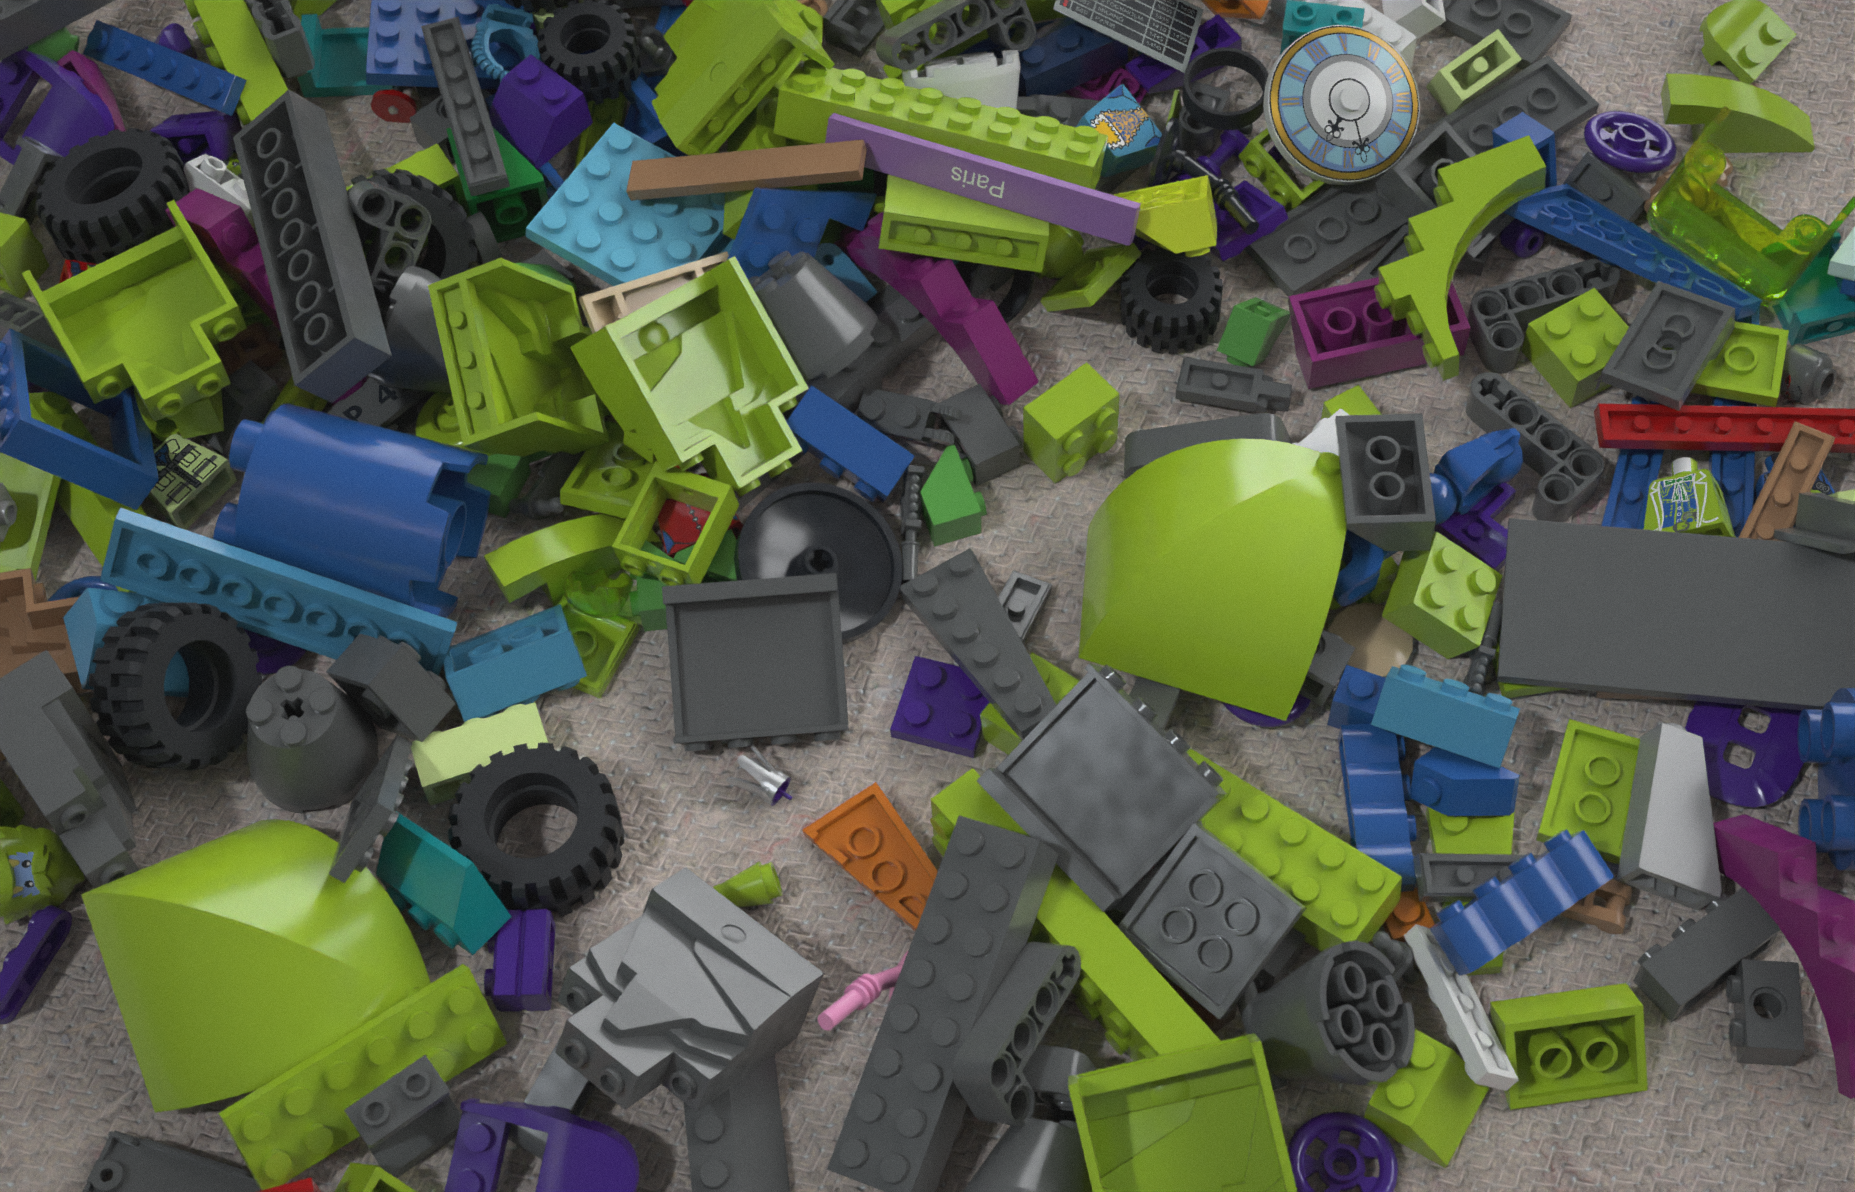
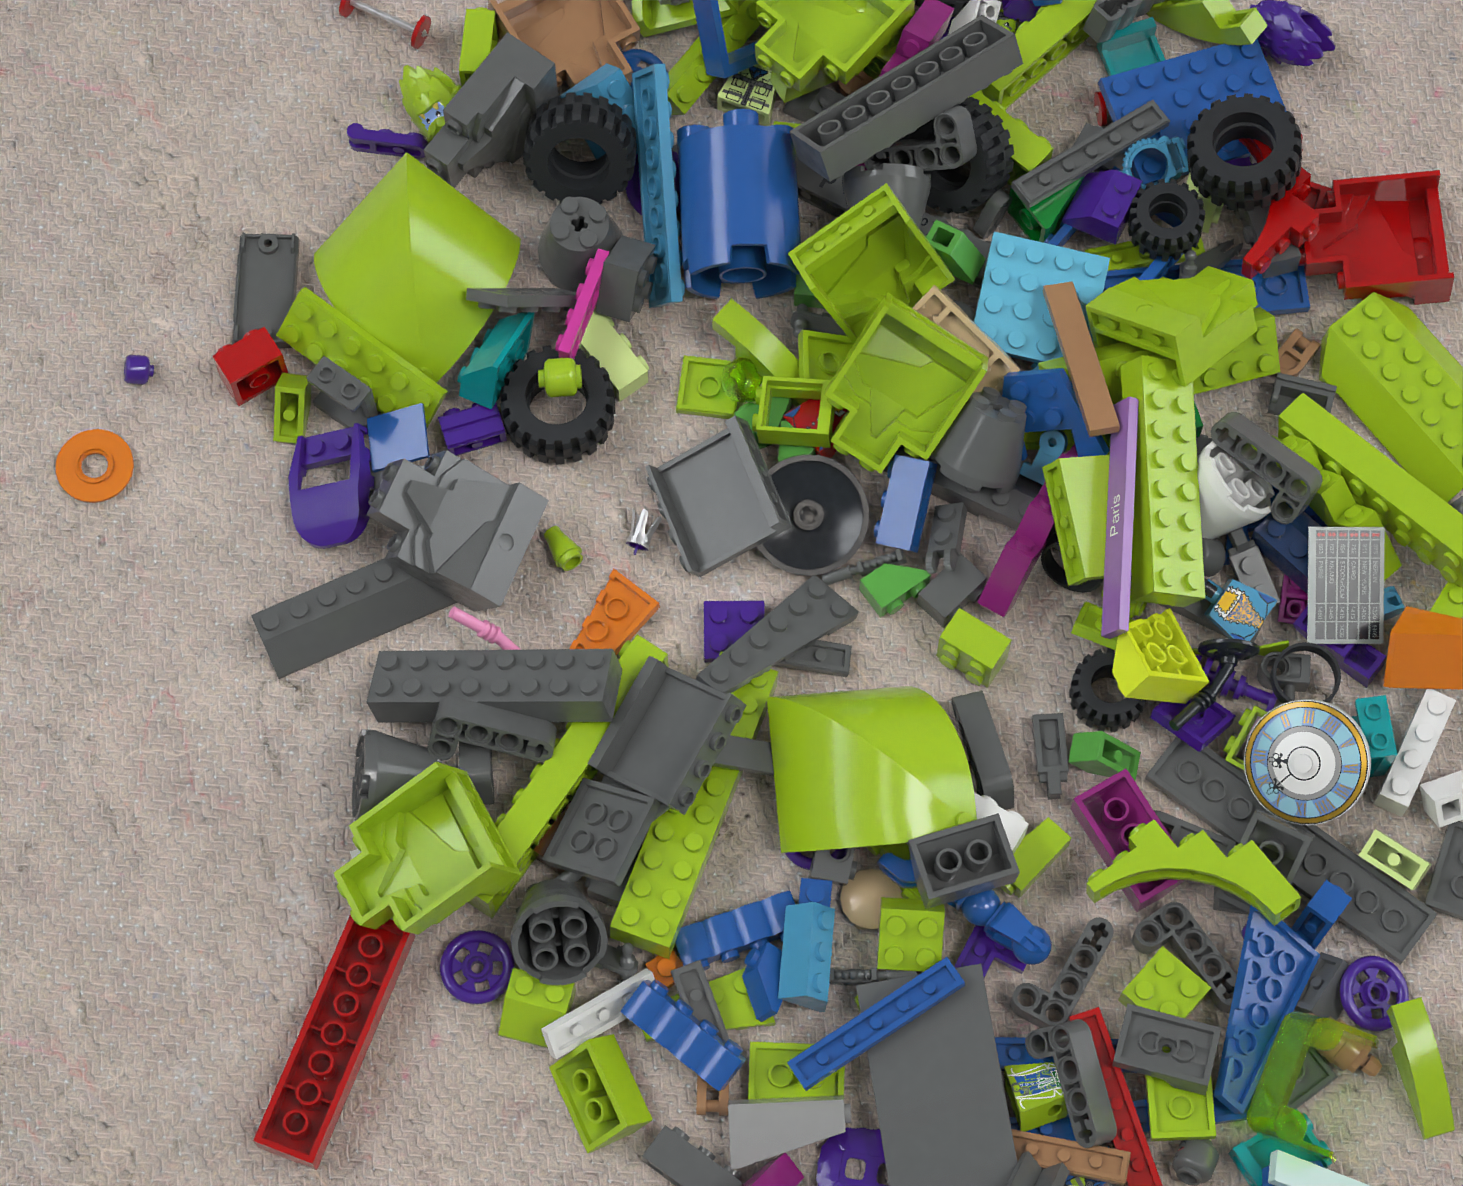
camera: 70 degrees right, 10 degrees up
dark azure slope [443,604,587,722] -> none
none -> piece [367,403,430,473]
none -> lime head [538,358,582,397]
none -> dark pink plate [555,248,610,359]
none -> blue plate [787,957,965,1091]
none -> dark grey beam [1025,1019,1117,1148]

